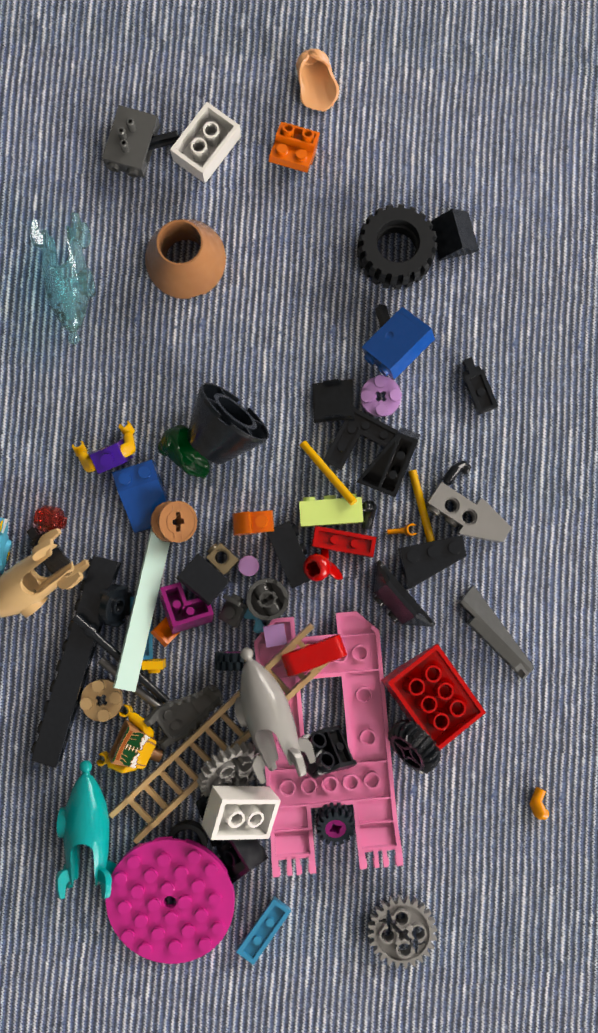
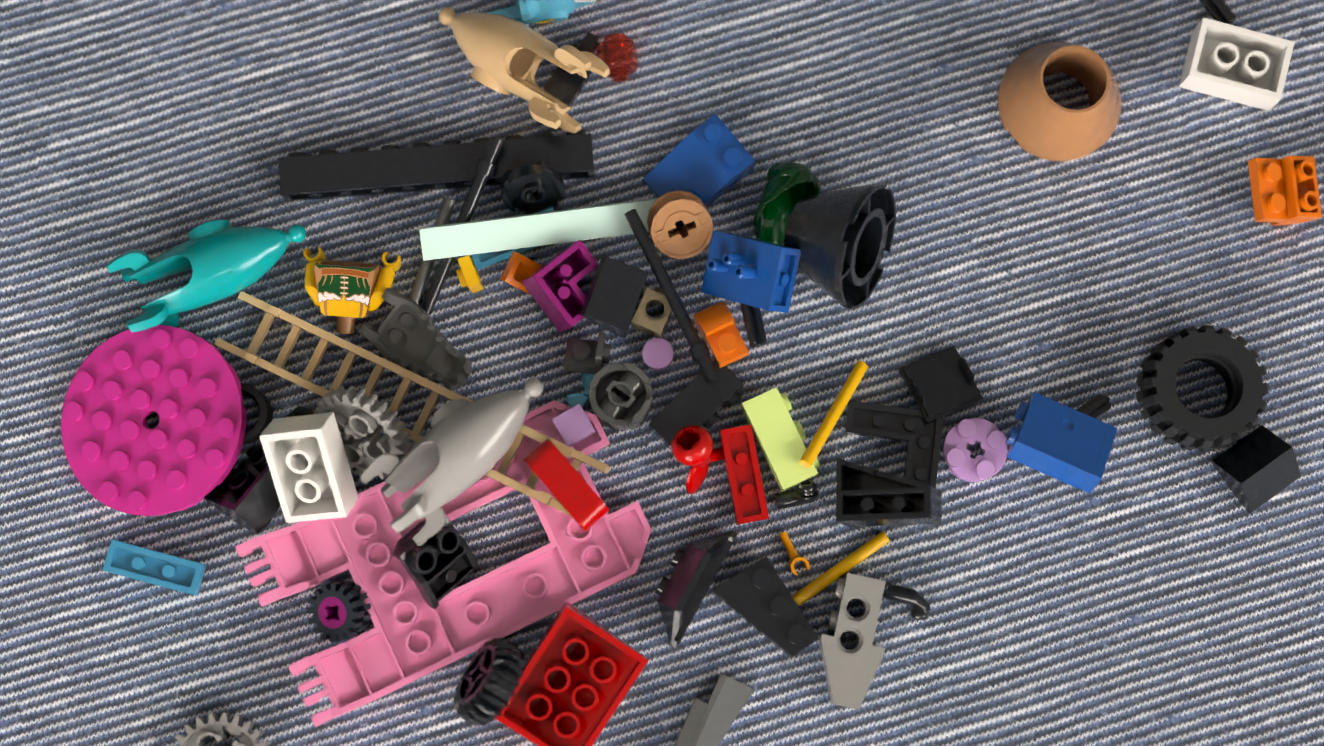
camera: 70 degrees right, 5 degrees down
torso [72,421,136,474] -> none
tan plate [80,679,124,722] -> none
black wheel [215,651,253,671] -> none
black hinge [462,357,498,415] -> none
none -> black bar [624,209,720,383]
none -> blue piece [701,230,801,347]

